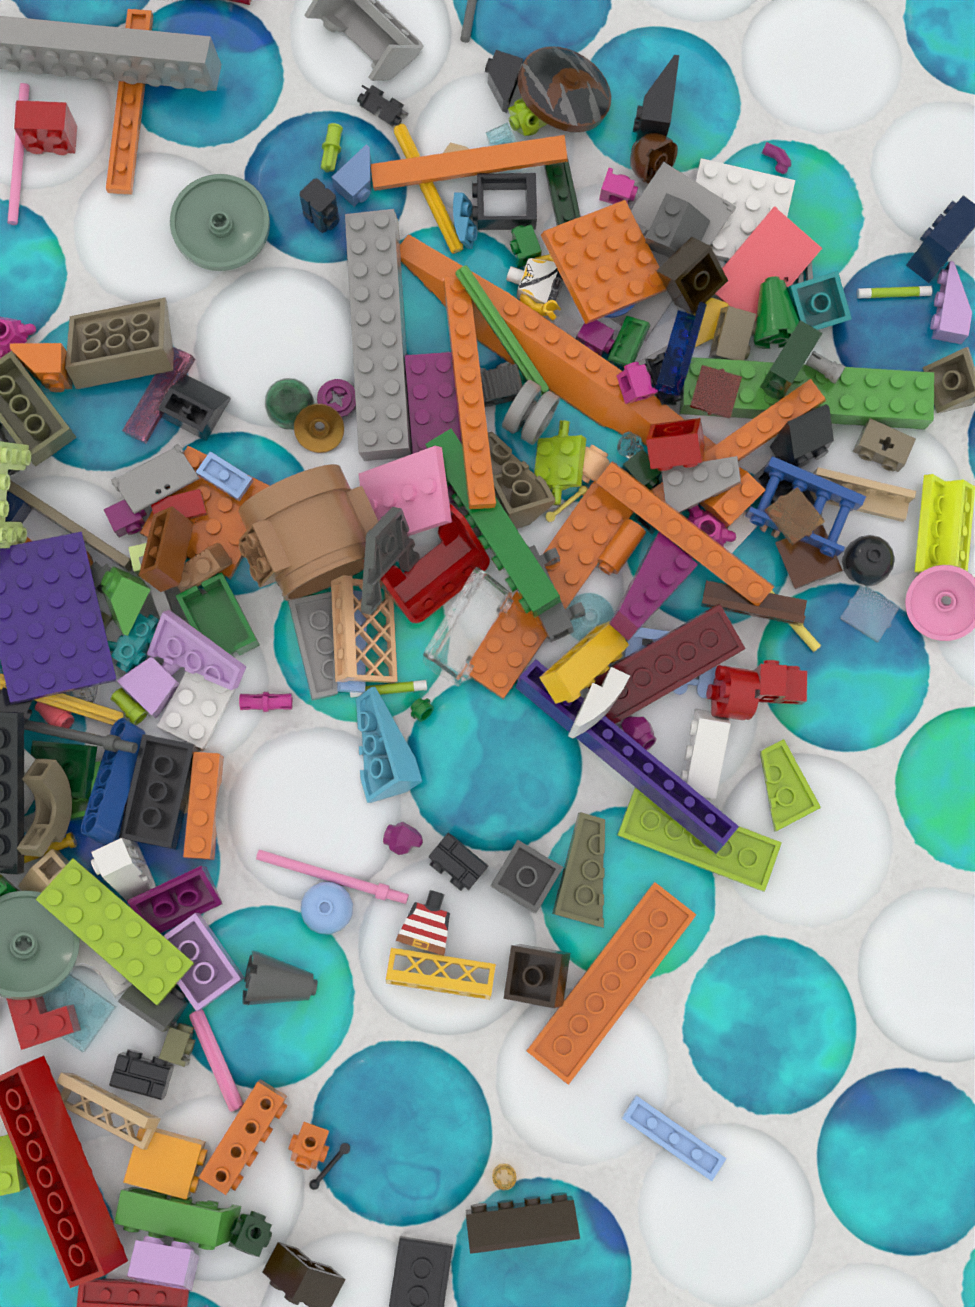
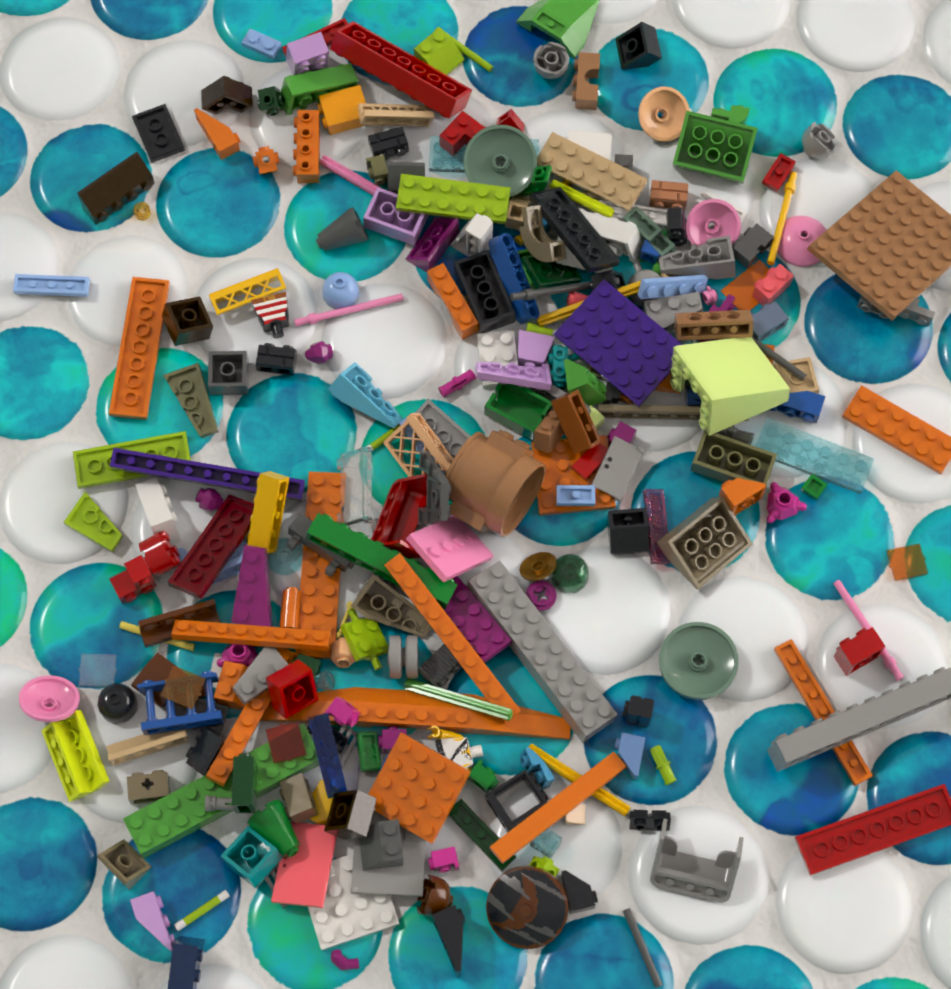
camera: 155 degrees right, 10 degrees down
black hinge [309,1143,350,1190] -> none
green plate [410,698,434,722] -> none
white slope [568,667,630,738] -> none
none -> orange slope [194,108,241,160]

